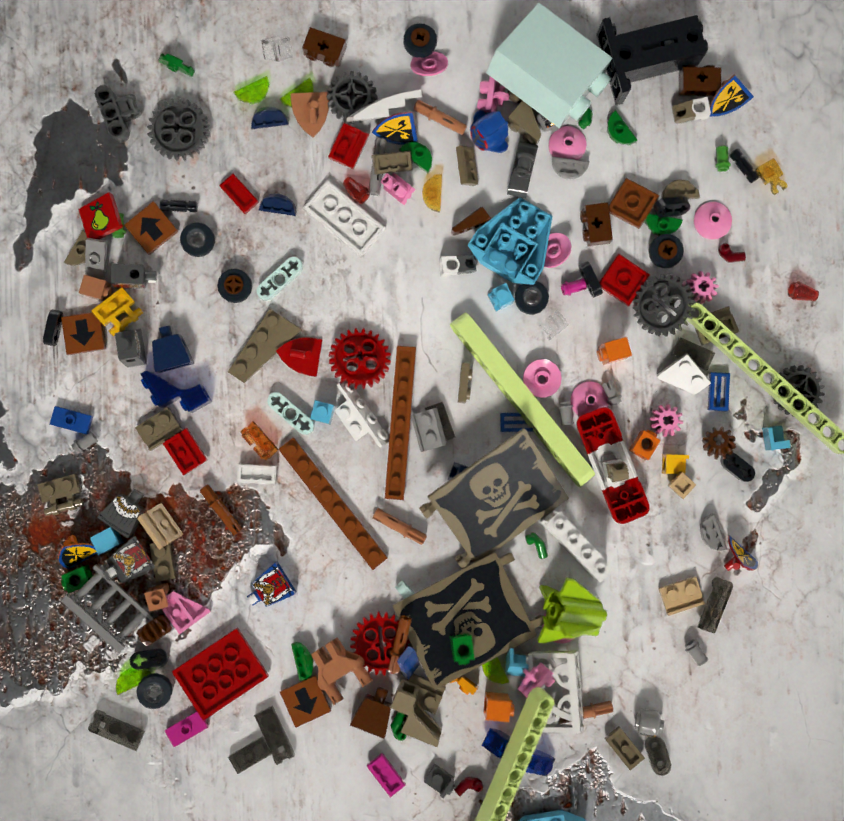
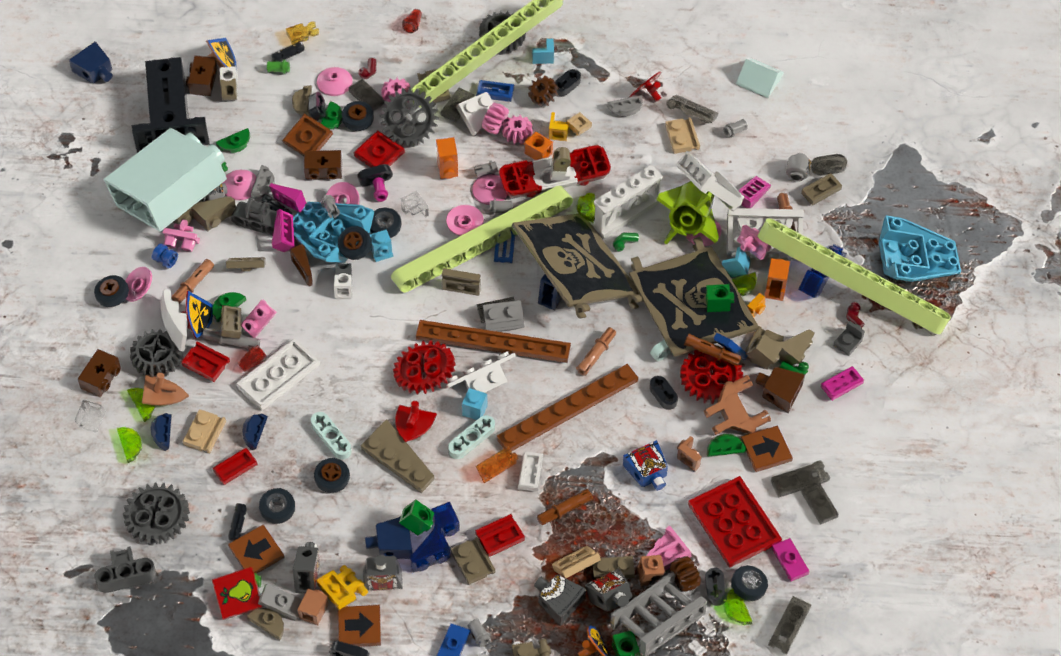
camera: 85 degrees left, 30 degrees down
medium azure panel [90,527,124,555] -> none
green plate [158,53,195,77] -> none
clear yellow plate [422,174,442,213] -> none
blue piece [470,110,508,153] -> none
none -> blue wheel [152,243,178,269]
none -> tan plate [183,409,226,454]
none -> black axle [261,194,292,214]
none -> dark pink slope [269,183,307,212]
none -> dark pink slope [272,209,294,252]
none -> light grey pin [321,195,340,218]
none -> black wheel [338,226,372,260]
none -> clear smoke plate [349,79,385,111]
none -> green brick [399,499,434,536]
none -> bright pink gear [482,102,509,134]
none -> clear neon green plate [576,193,595,223]
none -> black beam [649,376,678,410]
none -> white fence [676,151,744,212]
none -> nougat bracket [677,436,702,472]
none -> light aqua slope [736,58,784,98]
none -> dark pink slope [739,176,771,208]

